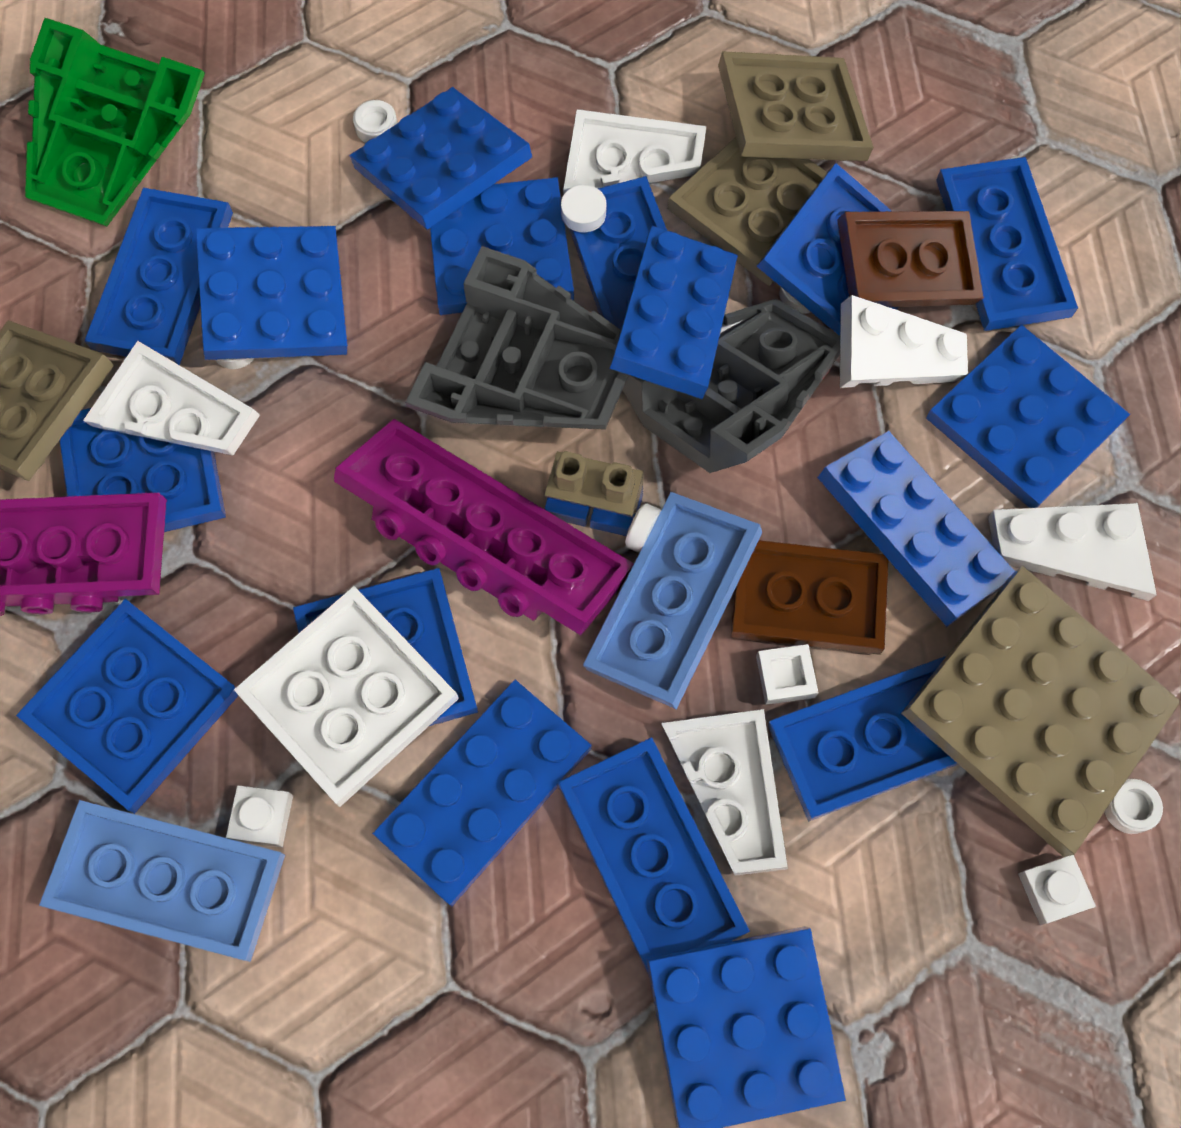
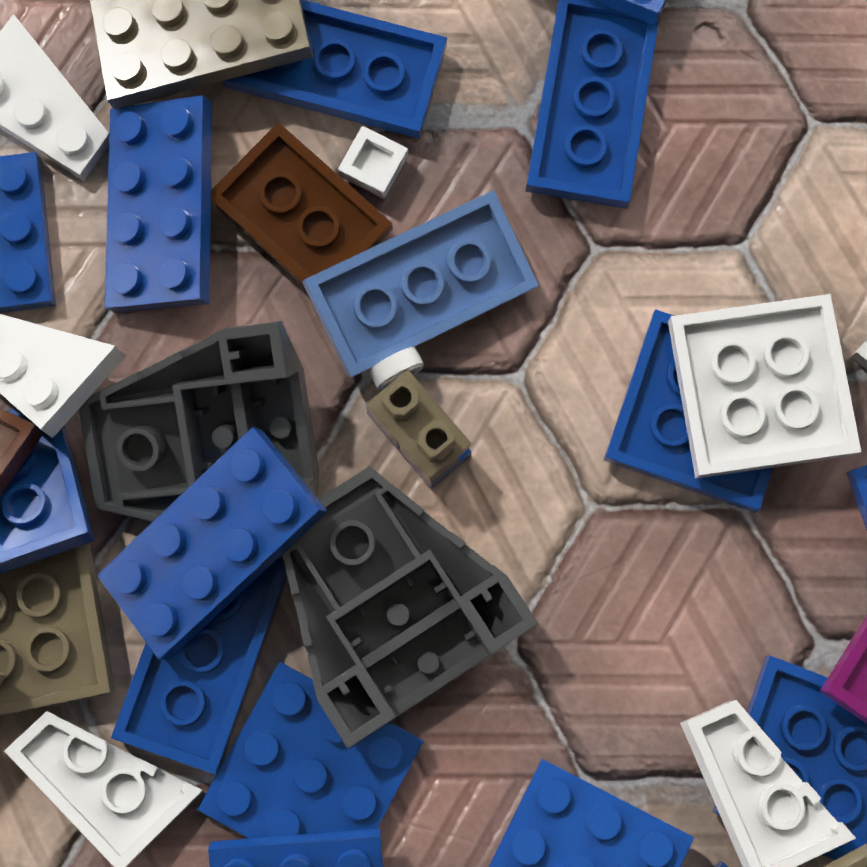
camera: 145 degrees left, 10 degrees up
magenta plate [334,419,634,635] -> none
blue plate [372,679,592,907] -> none
white tile [561,185,606,233] -> none
white wing [661,709,788,876] -> none

